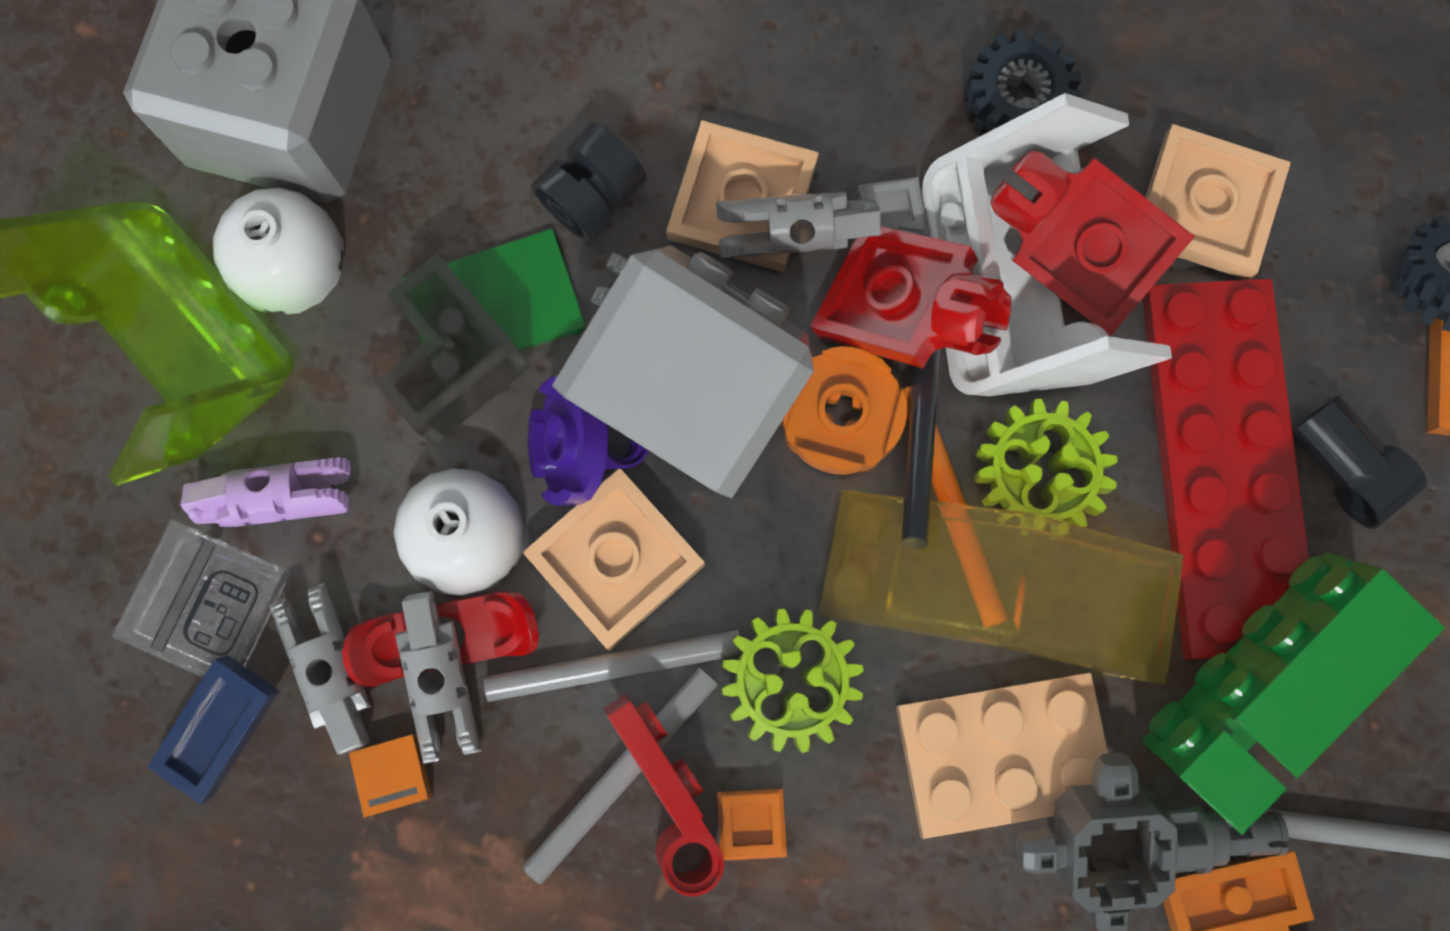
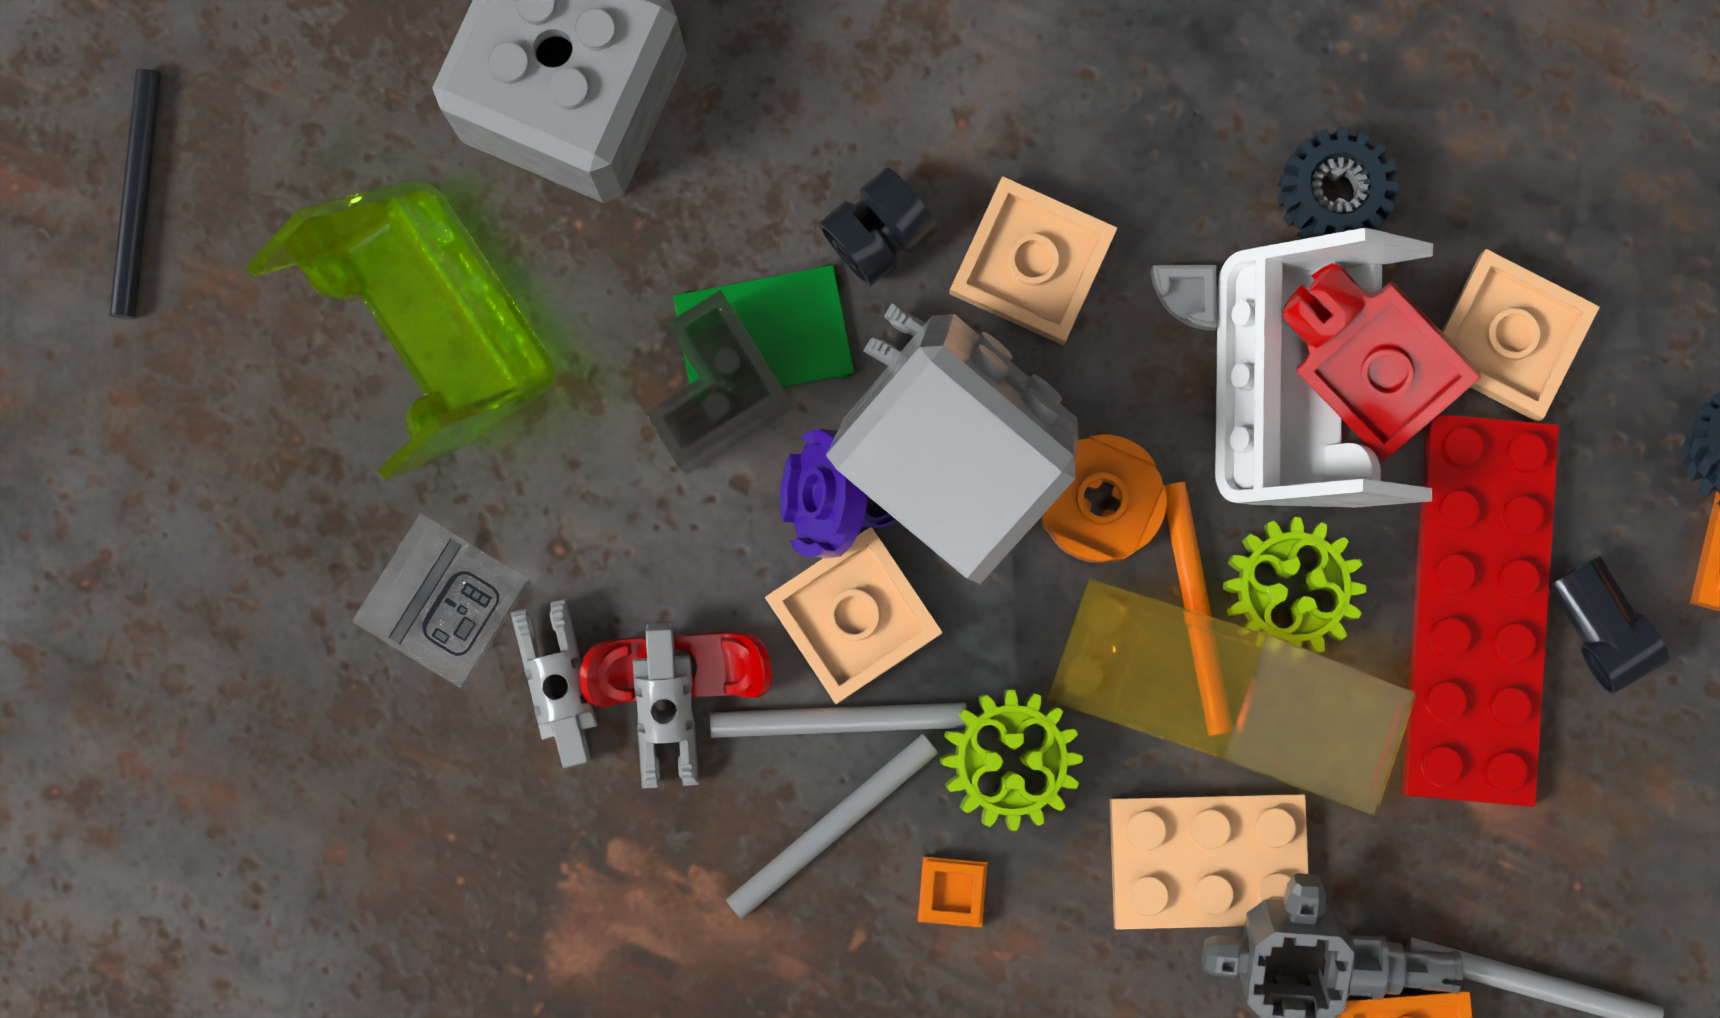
camera: 10 degrees right, 5 degrees up
dark blue tile [147,655,280,805] -> none
lavender hinge [181,457,351,527] -> none
white cylinder [213,187,344,314] -> none
orange tile [349,734,433,818] -> none
white cylinder [394,468,526,598] -> none
red plate [603,694,724,897] -> none
light grey hinge [716,192,881,258] -> none
red plate [810,226,1012,368] -> none
black bar [901,349,940,549] -> none
green piece [1142,552,1446,835] -> none

